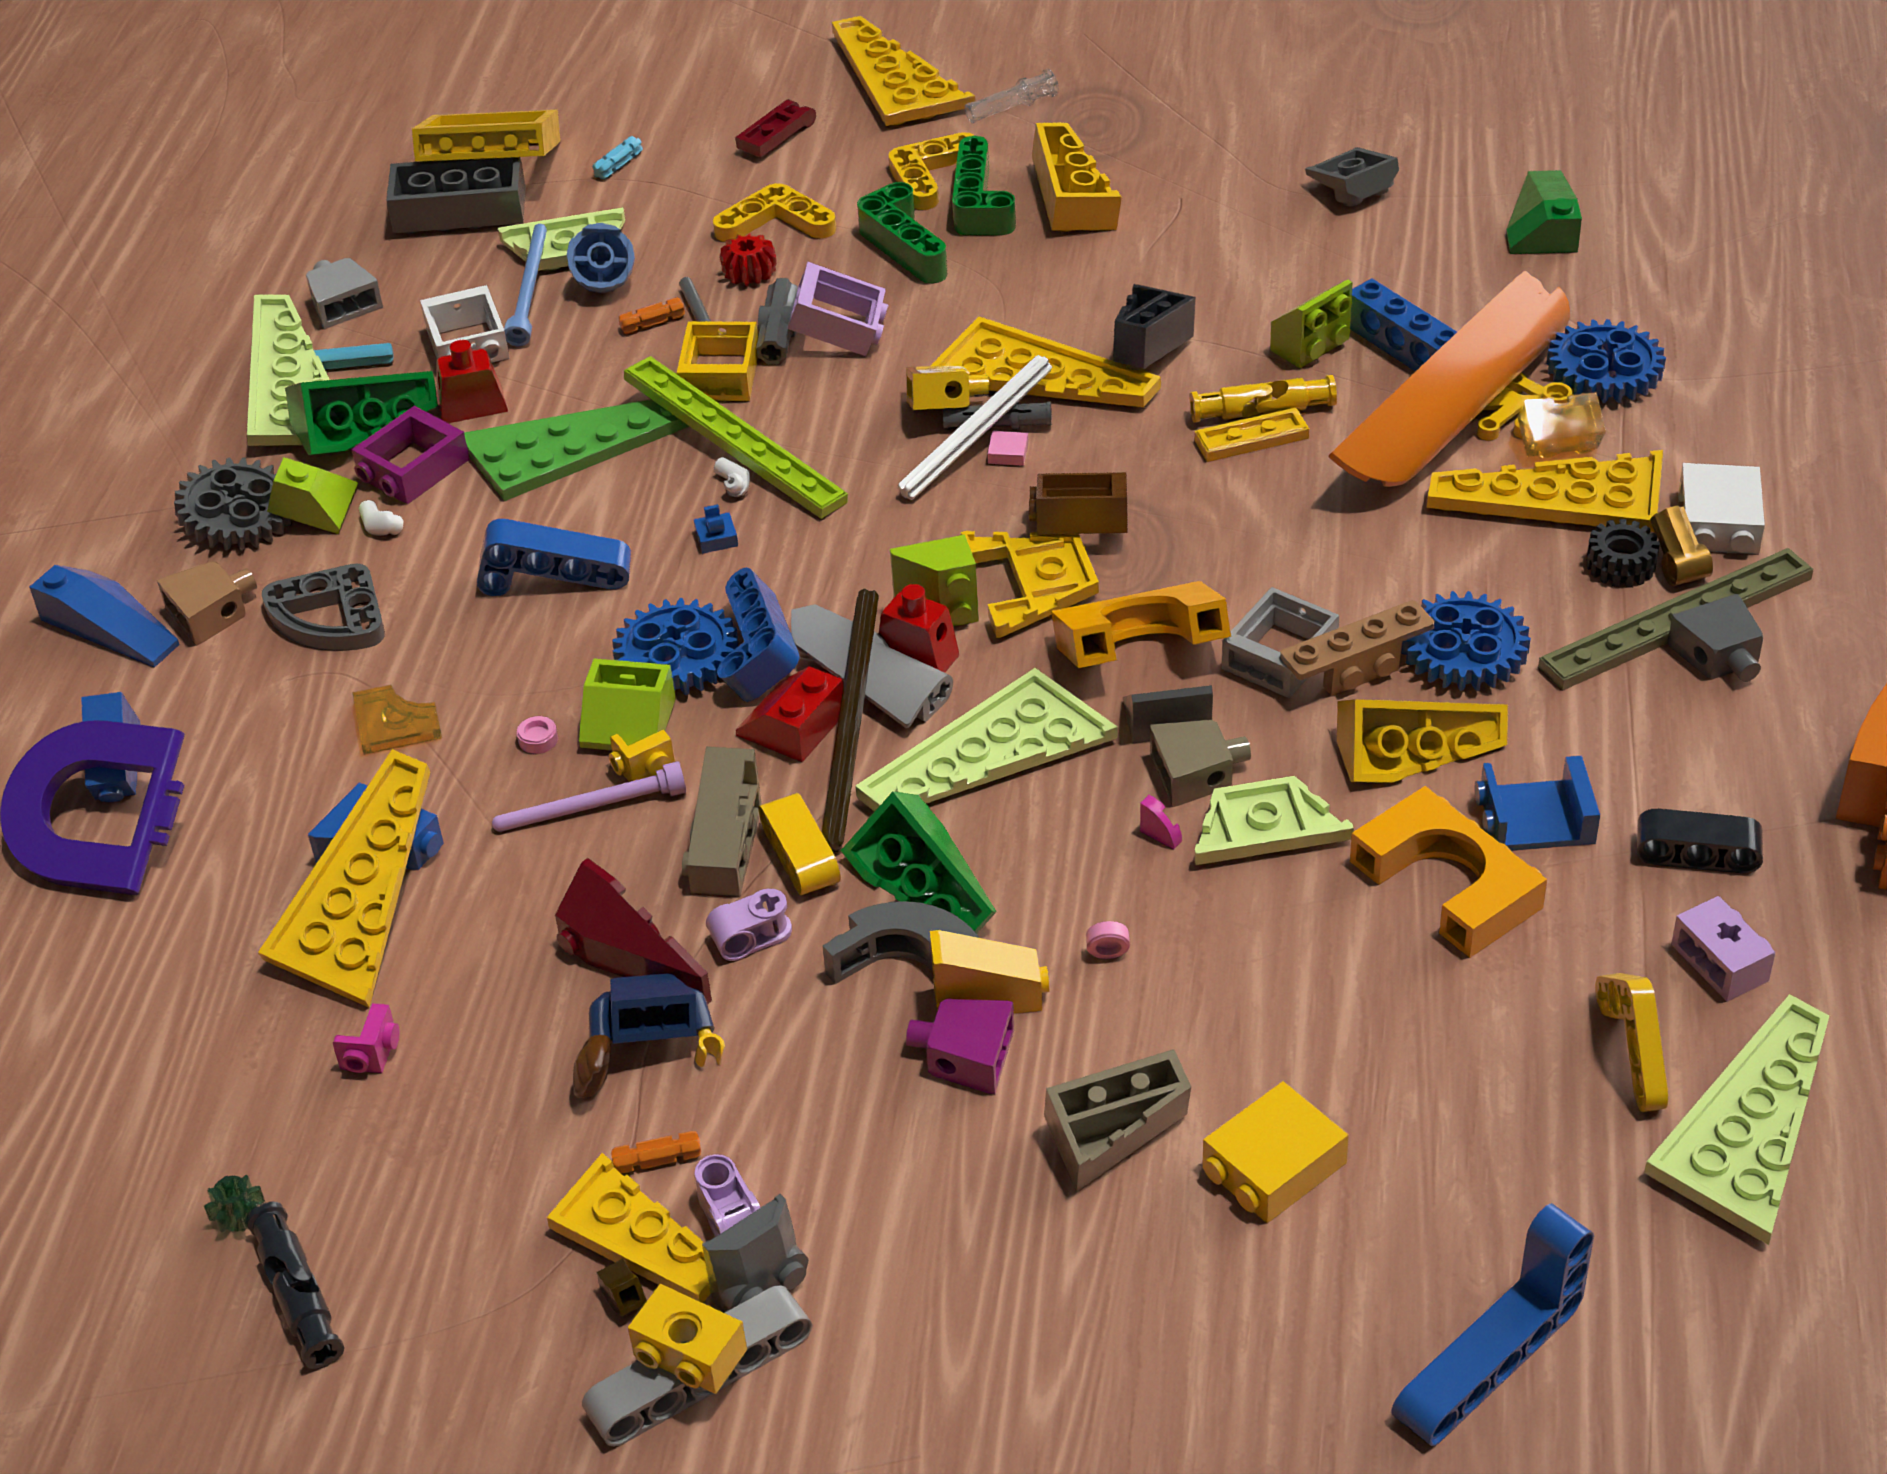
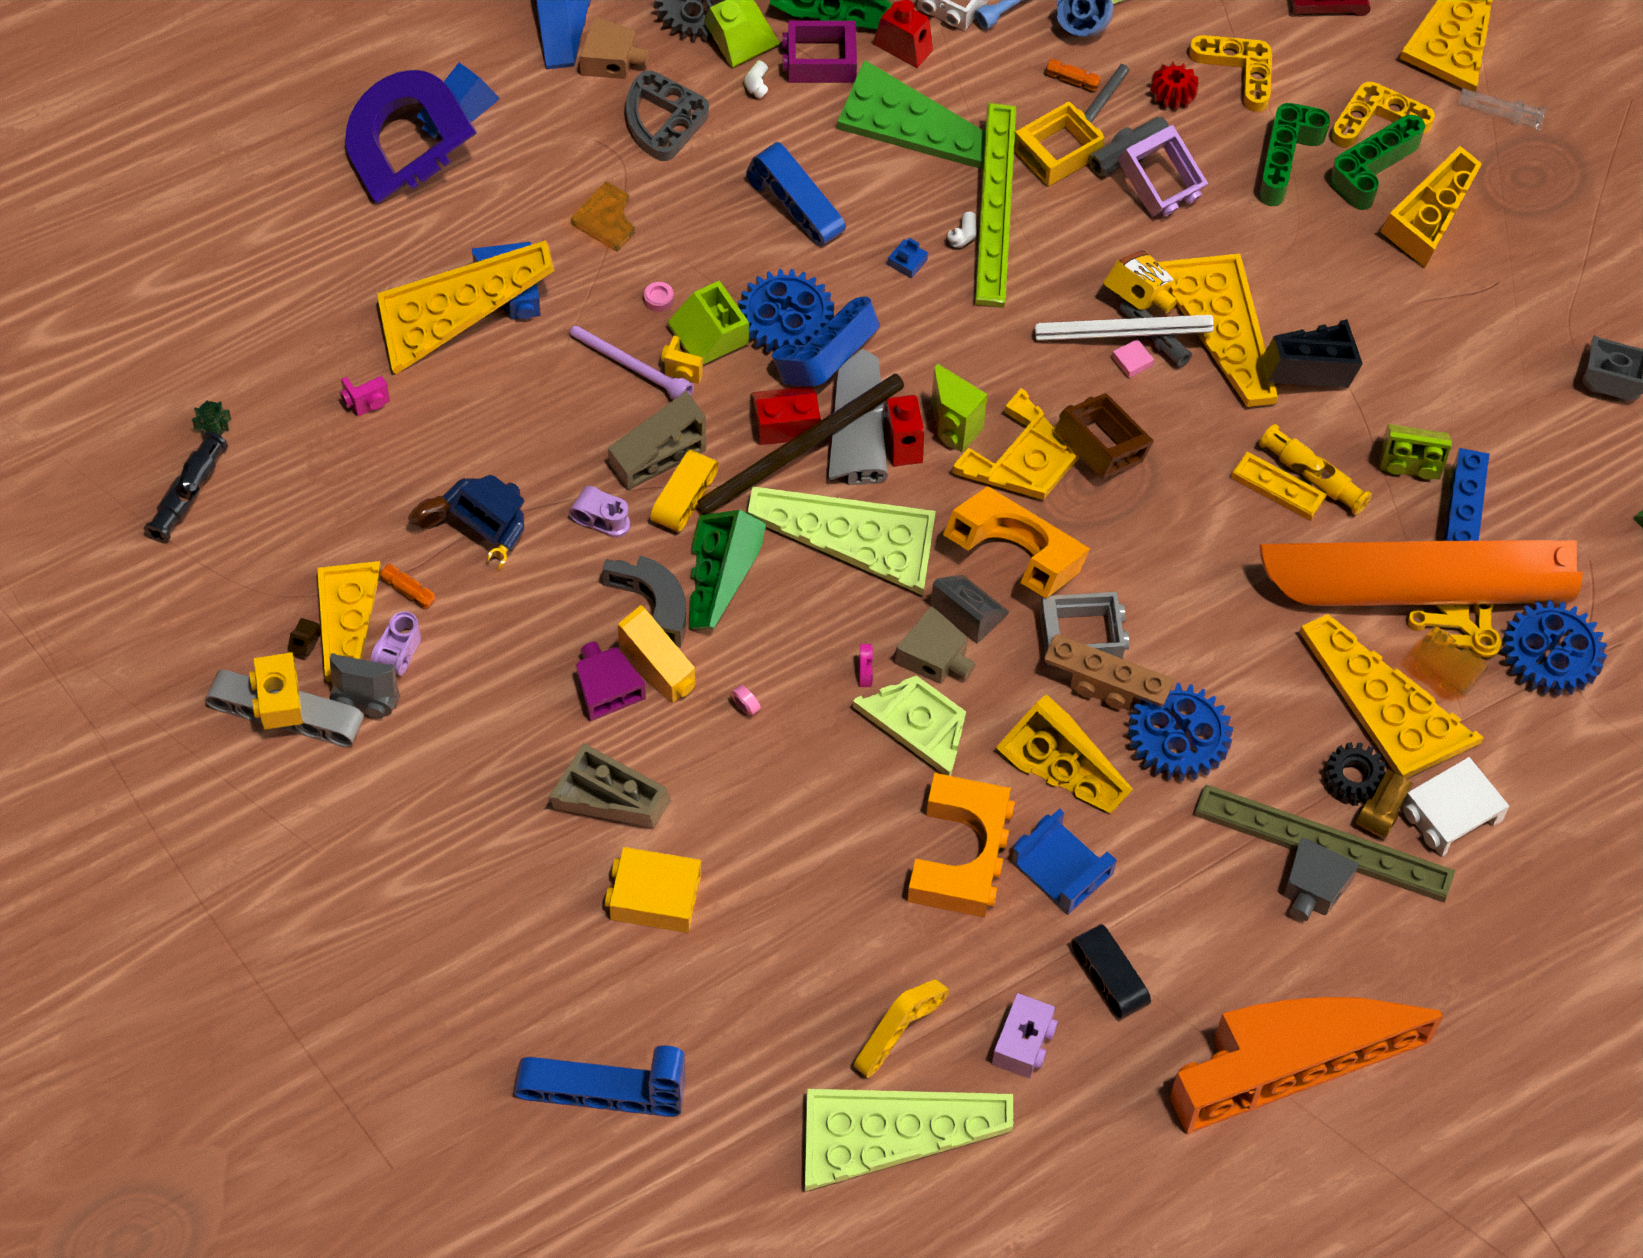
camera: 45 degrees right, 15 degrees up
dark red wedge [555,858,712,1004] -> none

